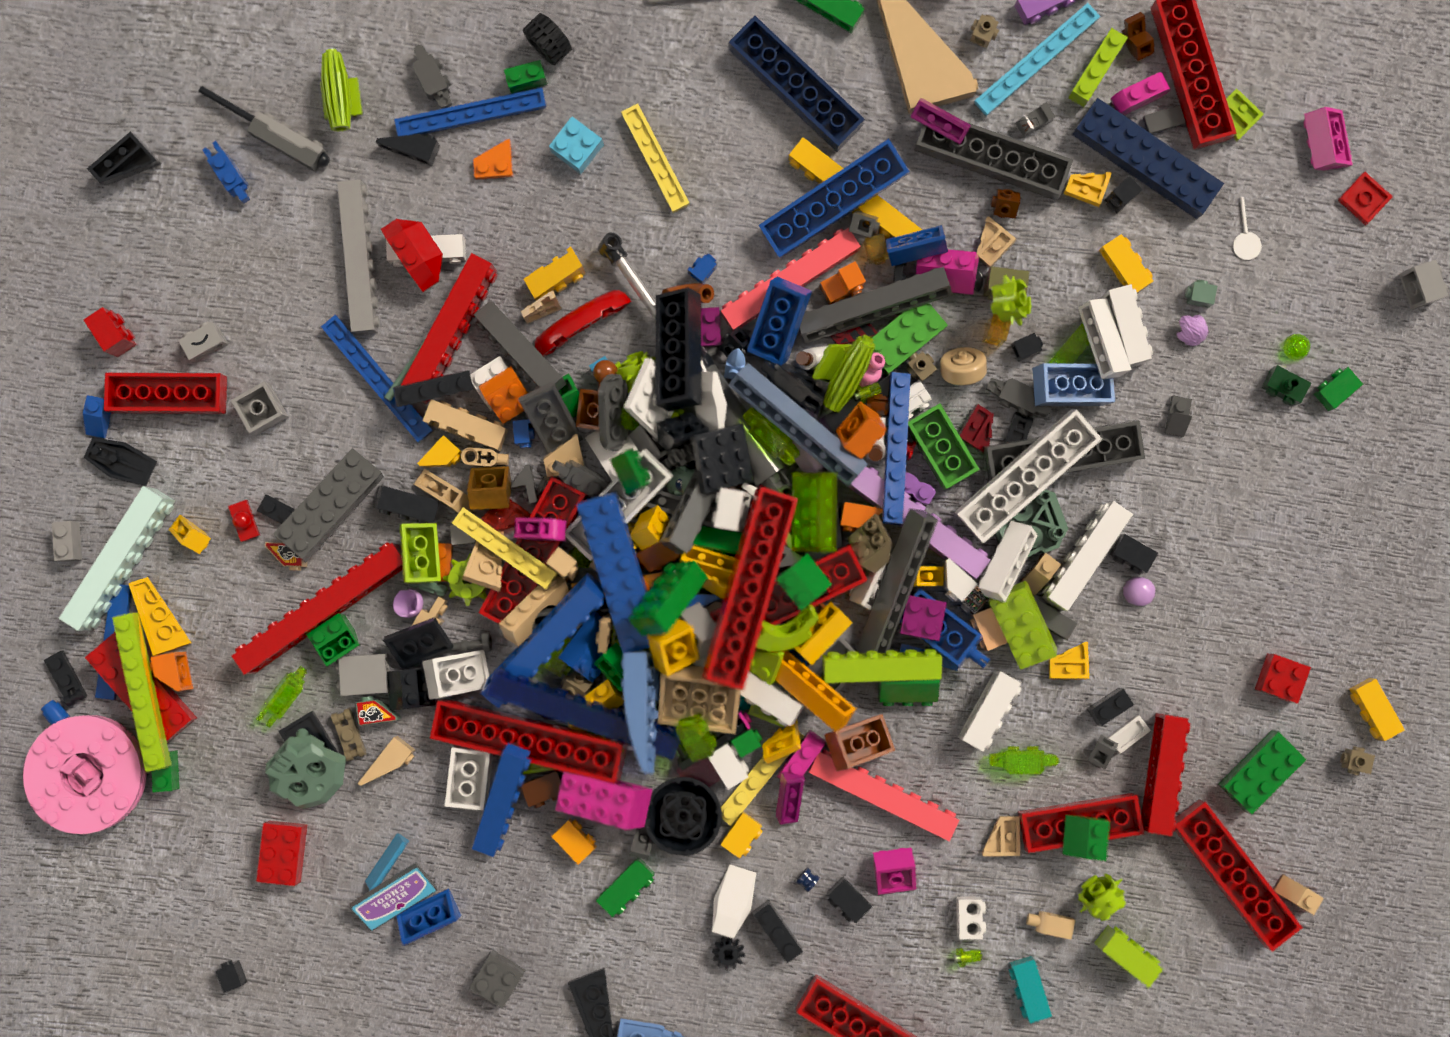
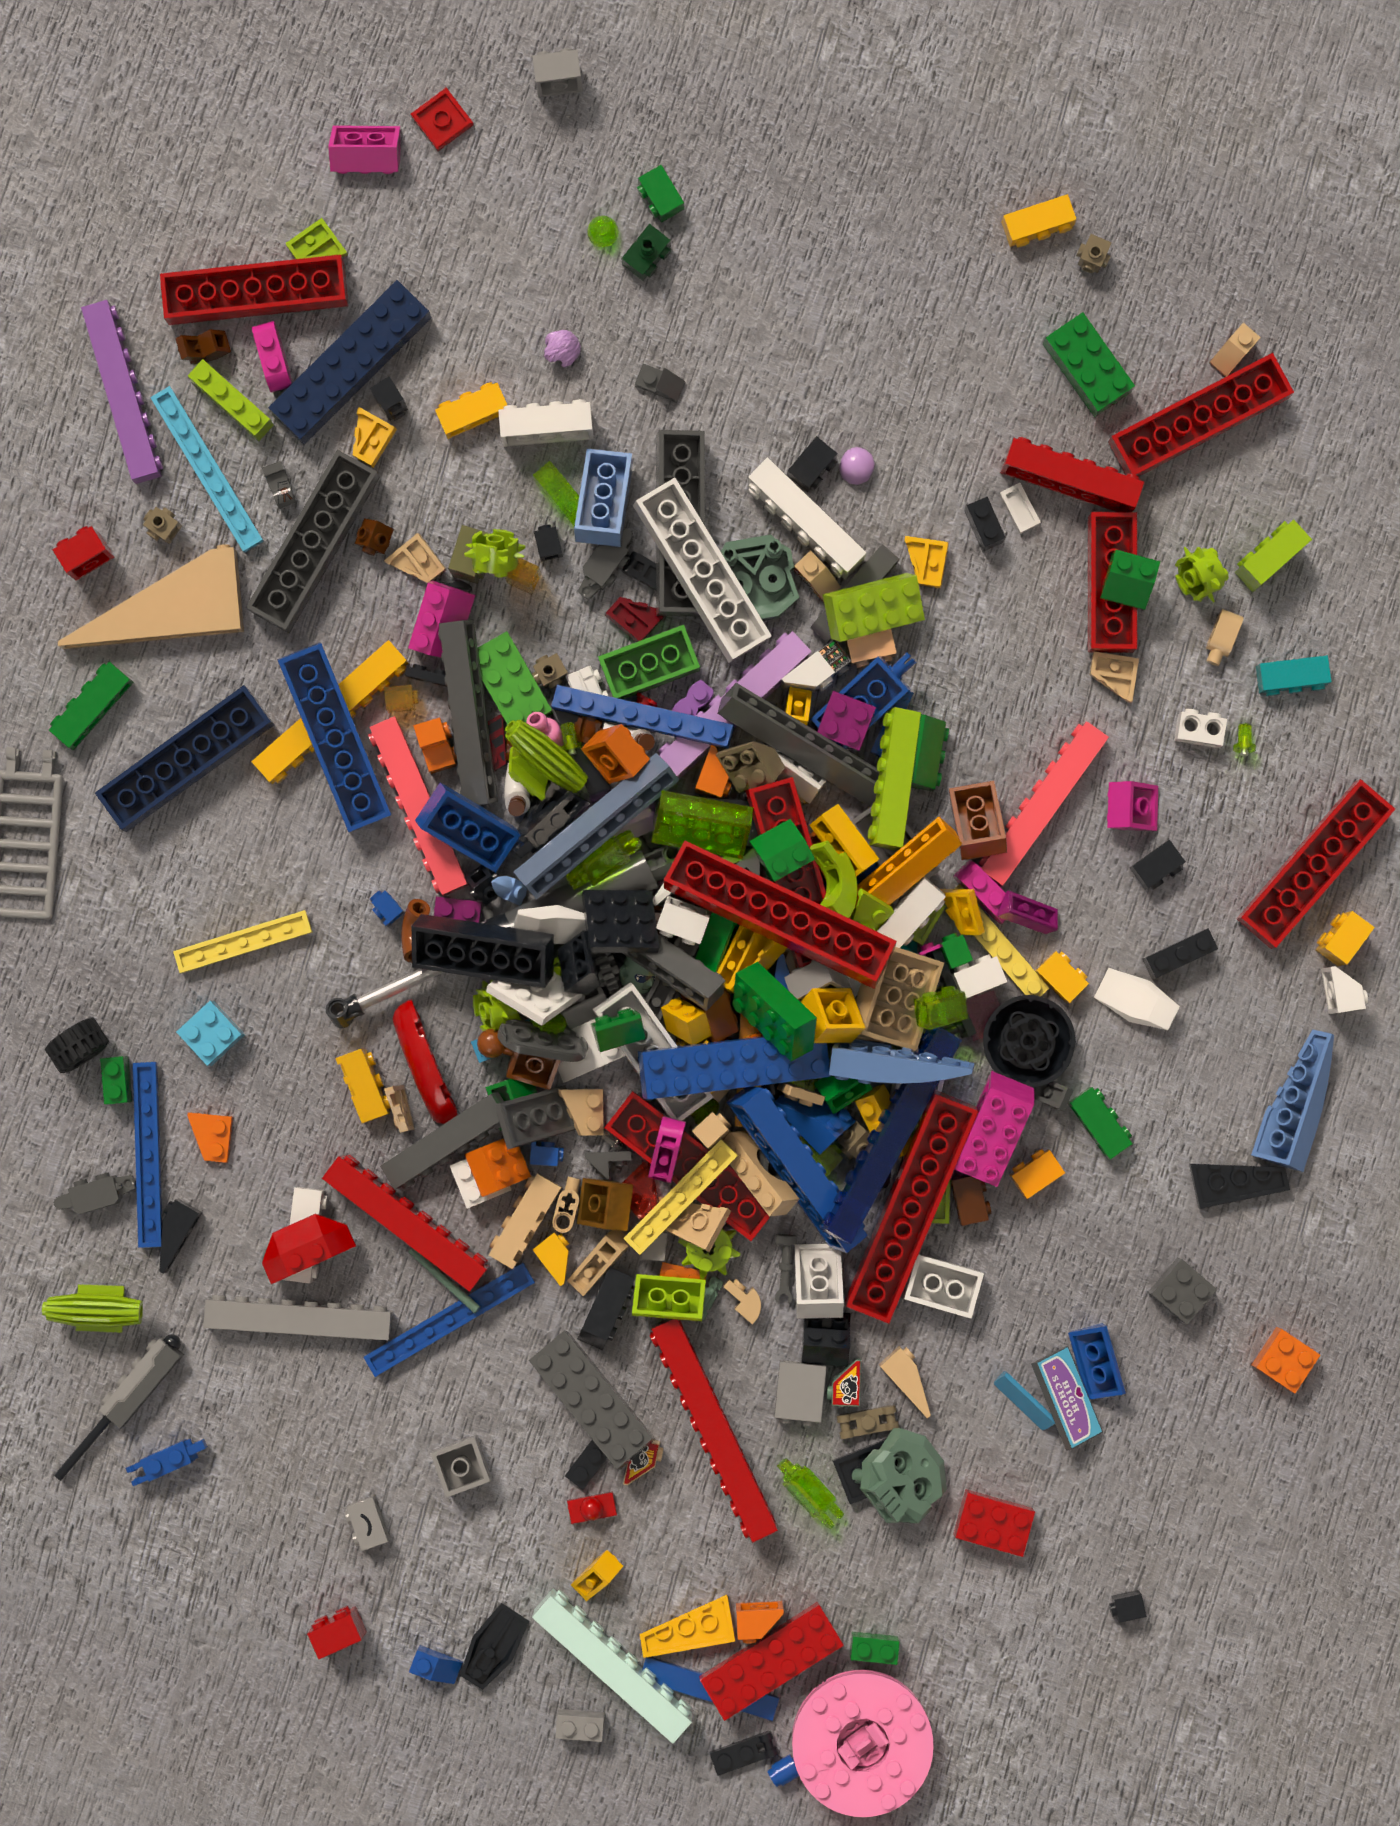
camera: 85 degrees left, 0 degrees up
black wedge [87,131,162,186] -> none
red brick [104,372,227,414] -> none
lime brick [112,613,172,772] -> none
green slope [306,613,360,667] -> none
black plate [383,617,454,670] -> none
black plate [393,370,473,407] -> none
lavender hair [393,589,424,618] -> none
blue brick [472,743,531,857] -> none
dark grey hinge [552,460,611,497] -> none
black gear [712,937,745,970] -> none
dark blue wheel [796,867,820,892] -> none
dark grey brick [849,210,880,238] -> none
blue slope [886,225,948,266] -> none
magenta slope [910,98,971,145] -> none
tan wheel [940,347,987,385] -> none
white brick [958,670,1021,751] -> none
white brick [978,521,1038,602] -> none
clear neon green hinge [988,746,1060,774] -> none
white brick [1078,298,1131,379] -> none
dark grey brick [1088,735,1118,769] -> none
dark grey tile [1143,105,1186,134] -> none
sand green brick [1185,280,1217,308] -> none
white piece [1233,197,1262,260] -> none
red brick [1255,653,1311,704] -> none

